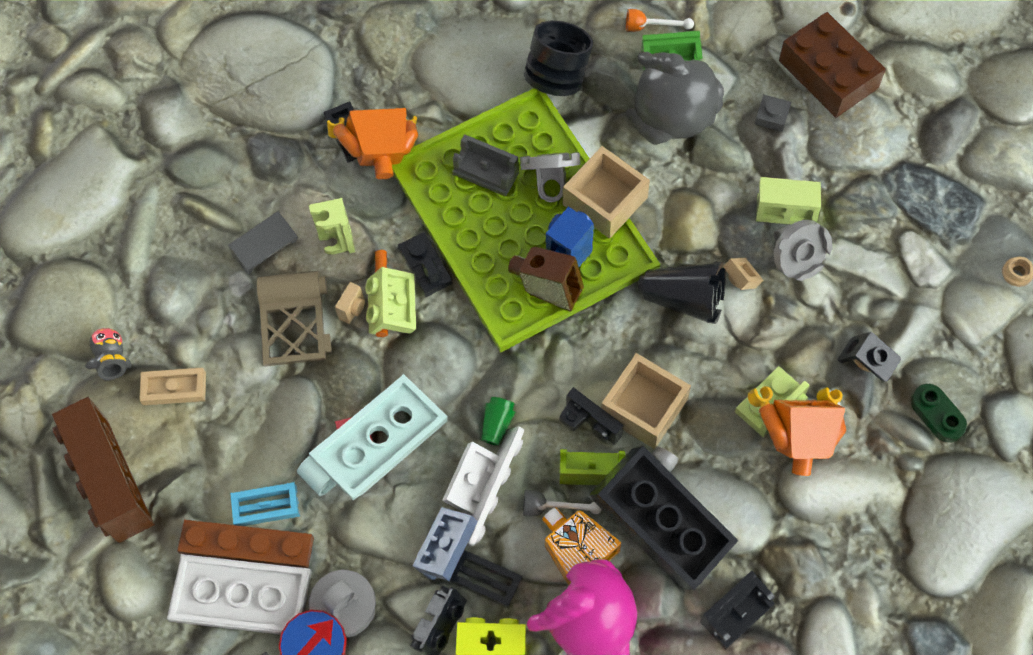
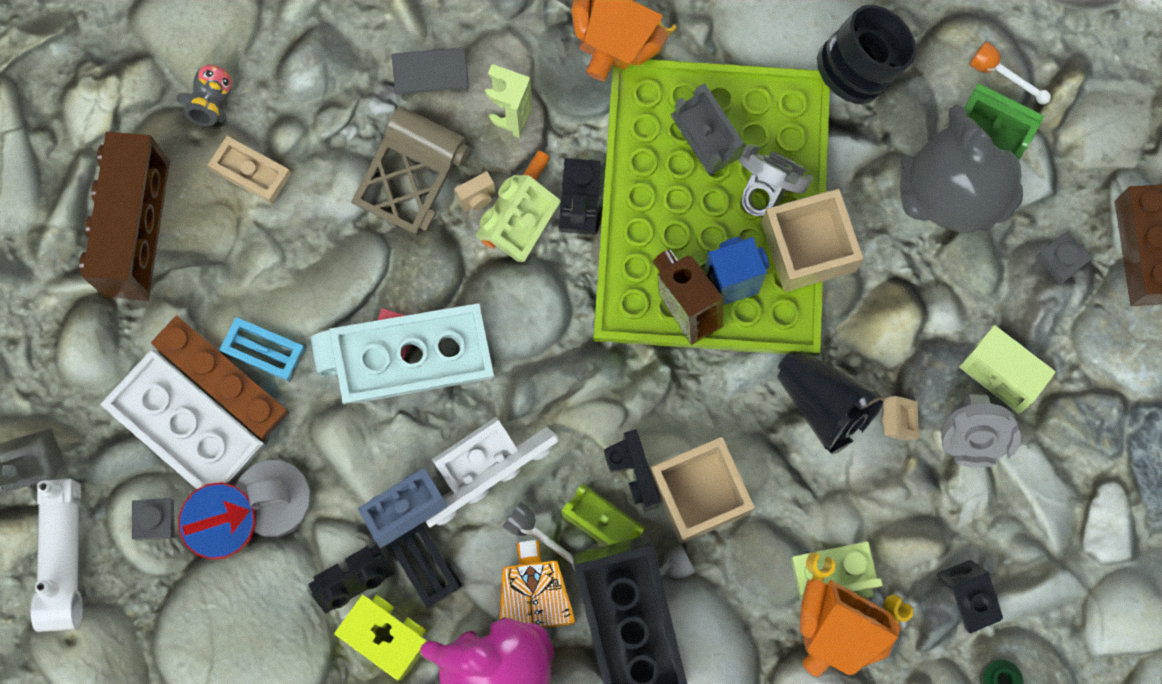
camera: 30 degrees right, 10 degrees up
green cone [481,396,516,446] -> none

